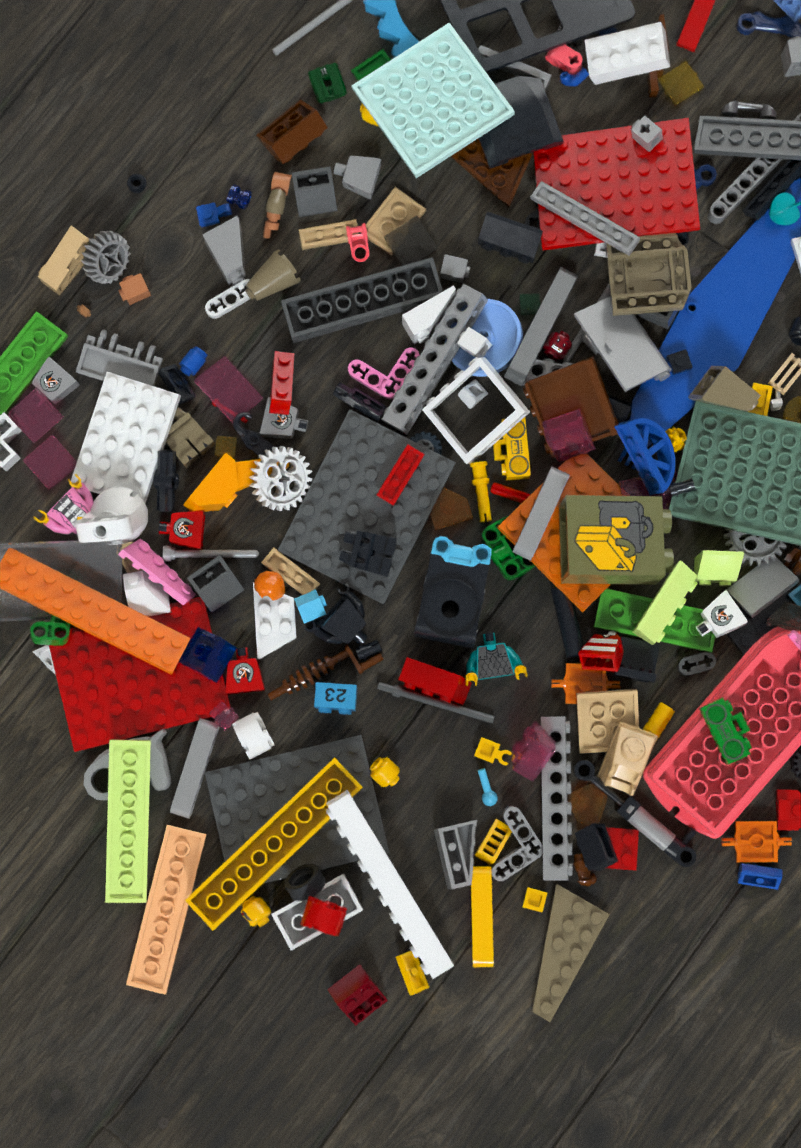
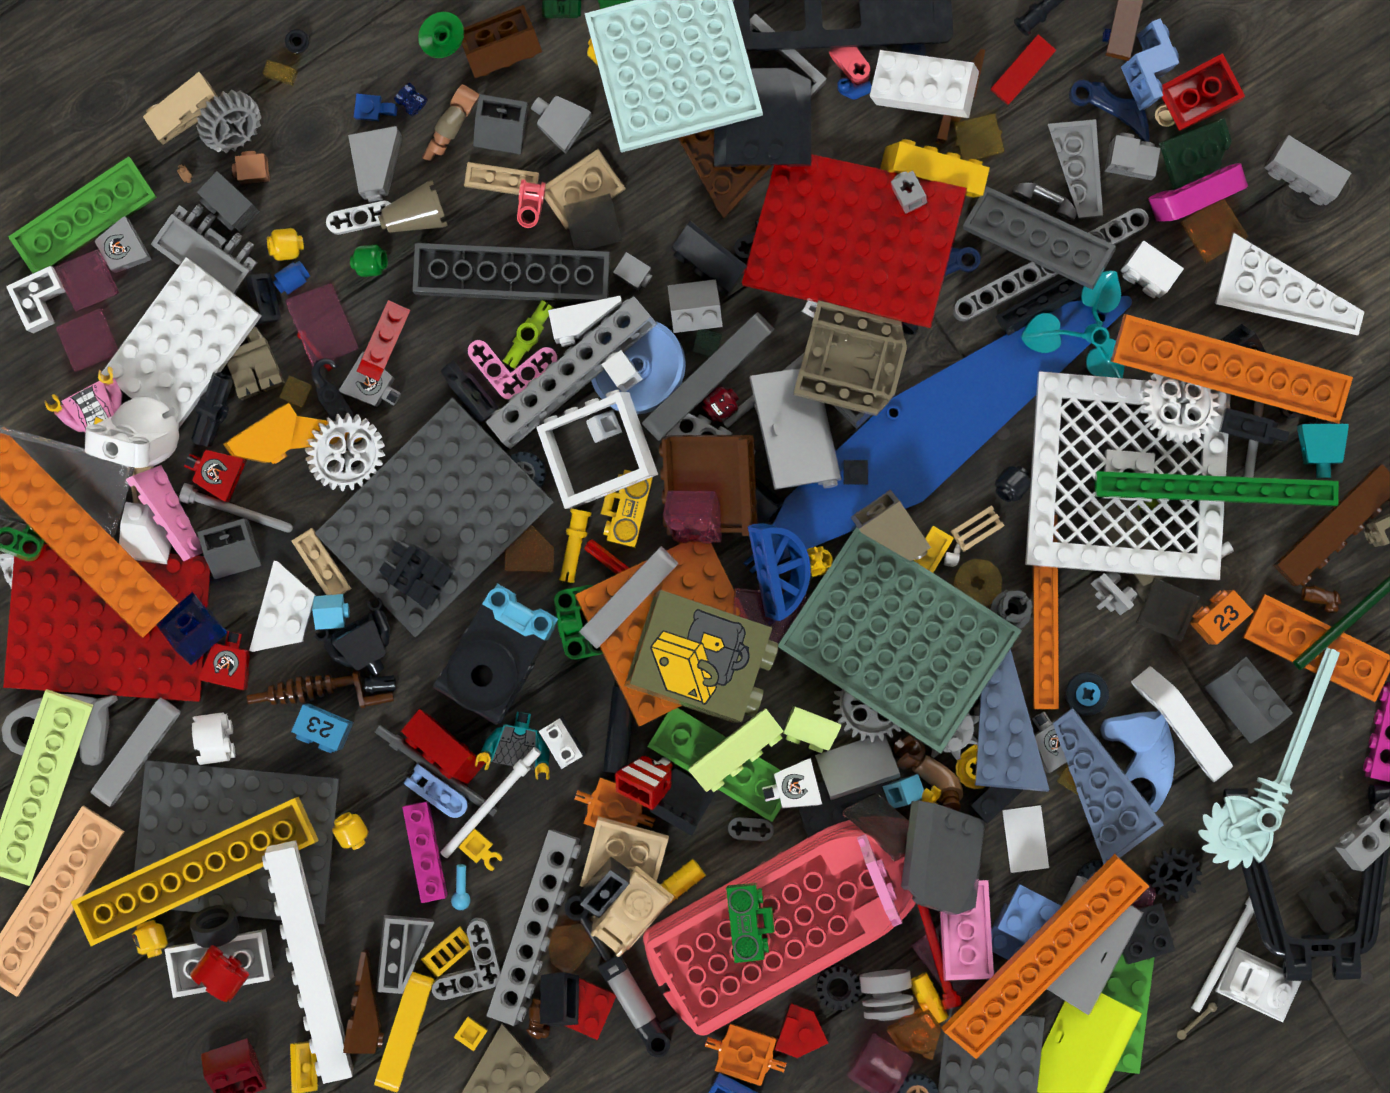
camera: 20 degrees right, 5 degrees up
clear pink piece [209,701,239,731] -> none
orange hair [254,571,285,601] -> none
red plate [377,444,425,506] -> none
clear pink slope [511,721,555,782] -> none
light grey tile [530,181,640,256] -> none
black pin [669,478,696,497] -> none
none -> dark grey brick [197,171,260,232]
none -> clear yellow piece [263,60,298,86]
none -> yellow head [267,228,304,261]
none -> reddish brown wedge [343,949,384,1054]
none -> green head [350,245,388,277]
none -> dark pink brick [402,801,448,903]
none -> light blue plate [403,763,468,818]
none -> green dish [418,12,464,58]
none -> white bar [440,747,541,858]
none -> lime pin [502,300,554,369]
none -> white hips [539,715,586,769]
none -> black brick [580,857,630,918]
none -> light grey slope [668,279,723,333]
none -> yellow wedge [880,139,990,198]
none -> light grey wing [1048,119,1103,219]

